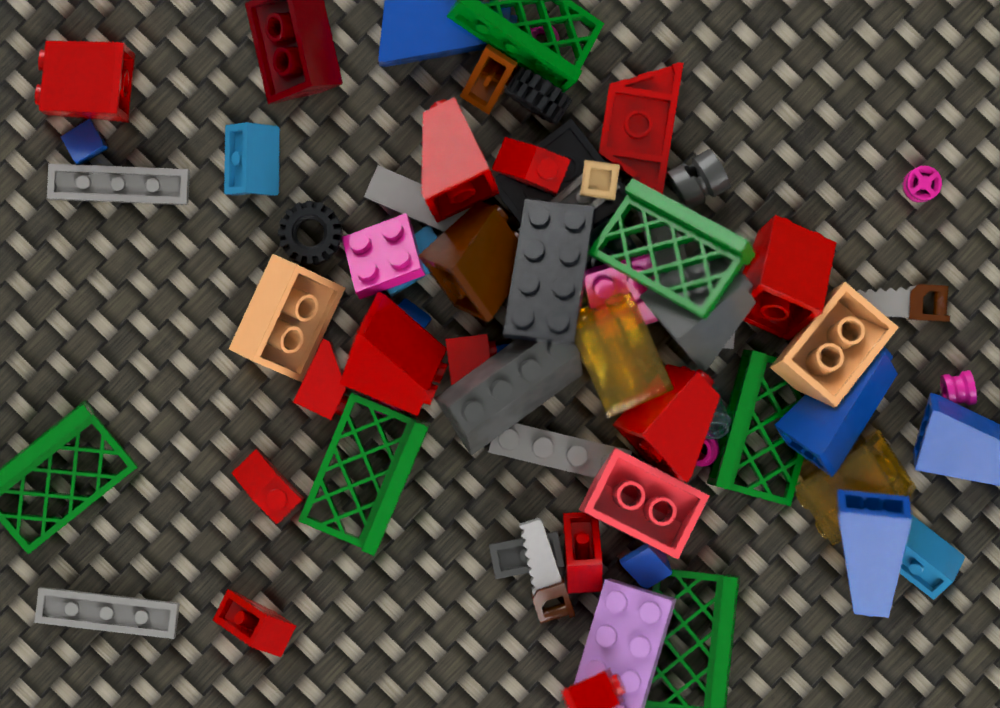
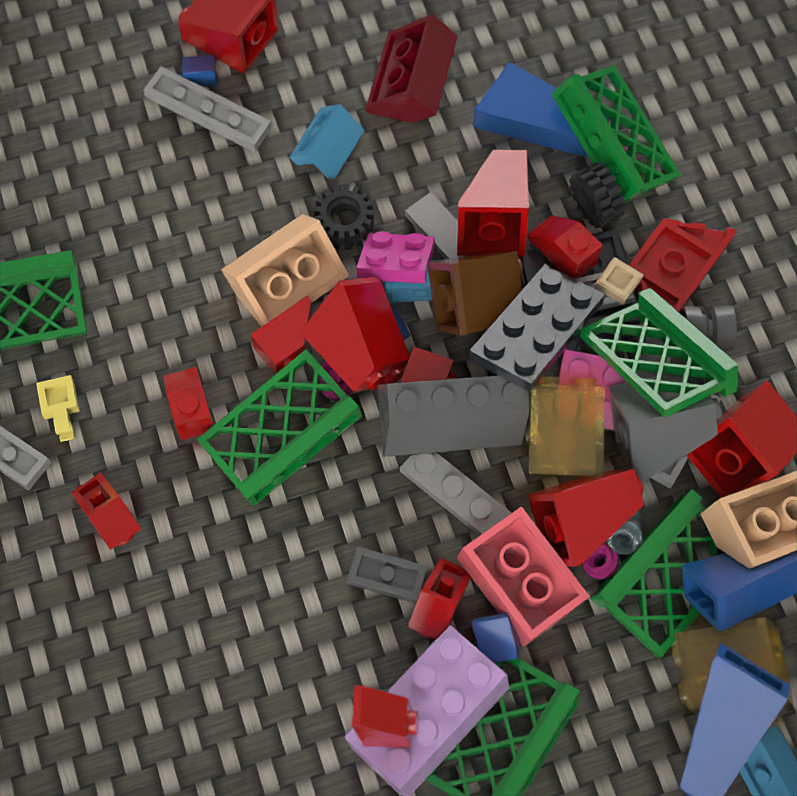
camera: 25 degrees right, 20 degrees down
dark orange slope [460,44,518,115] -> none
light grey piece [519,518,576,624] -> none
none -> light yellow plate [36,375,80,442]

